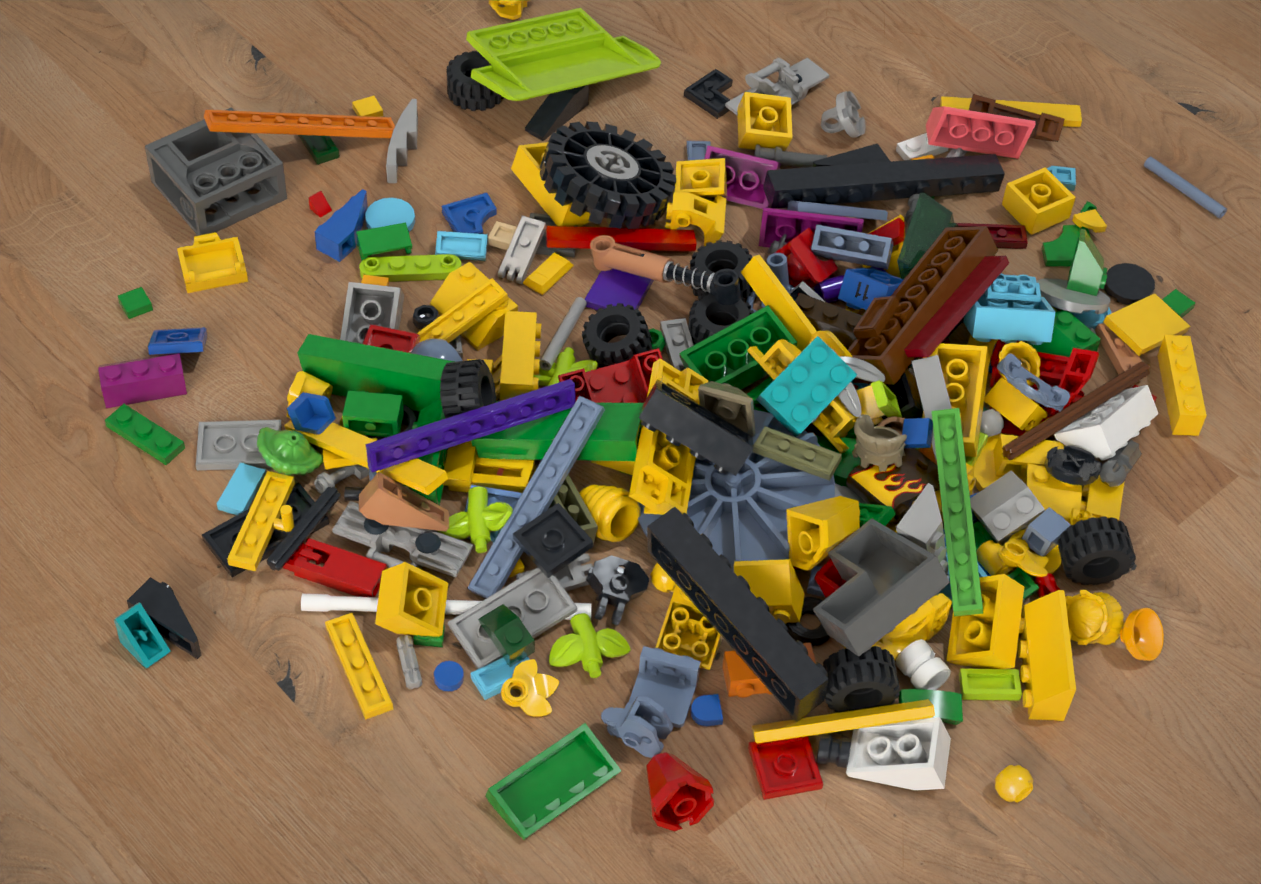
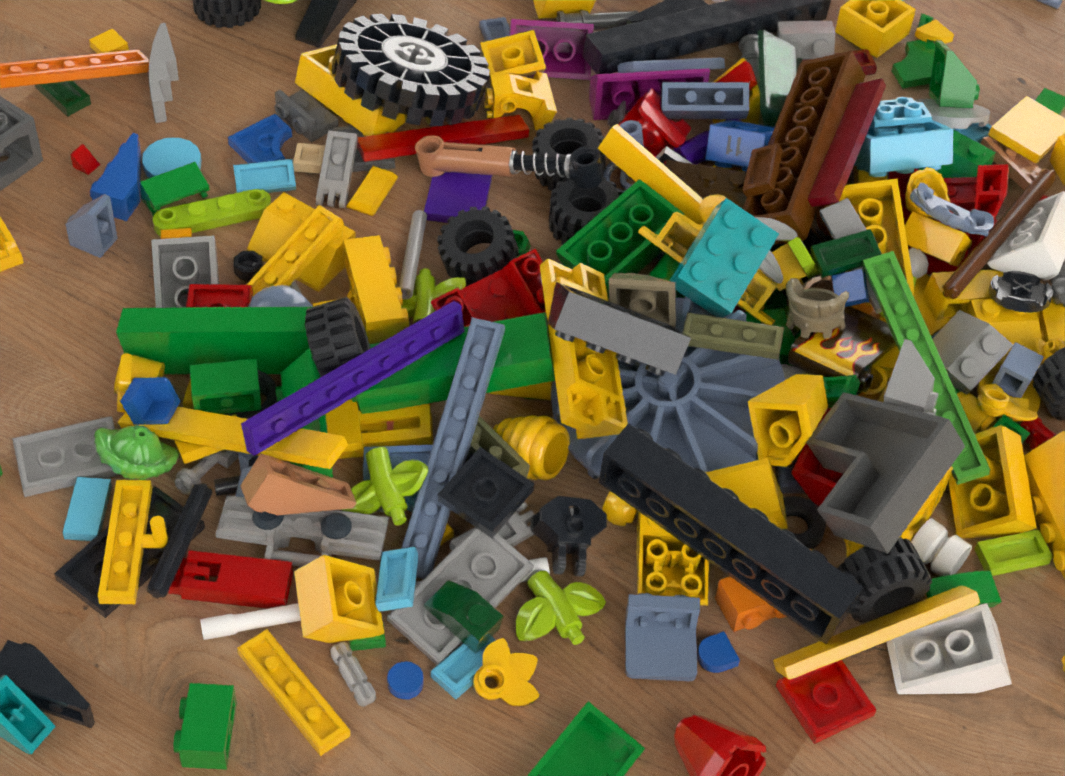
camera: 15 degrees left, 0 degrees up
sand blue hinge [600,696,673,758] -> none
light grey hinge [660,318,694,371] -> none
black wheel [817,734,851,768] -> none
black tile [1104,263,1155,305] -> none
none -> sand blue slope [65,194,118,258]
none -> green brick [173,683,237,770]
none -> dark grey bracket [274,89,338,142]
none -> medium azure tile [375,547,418,612]
none -> light grey brick [777,21,835,60]
none -> dark green tile [811,229,882,278]

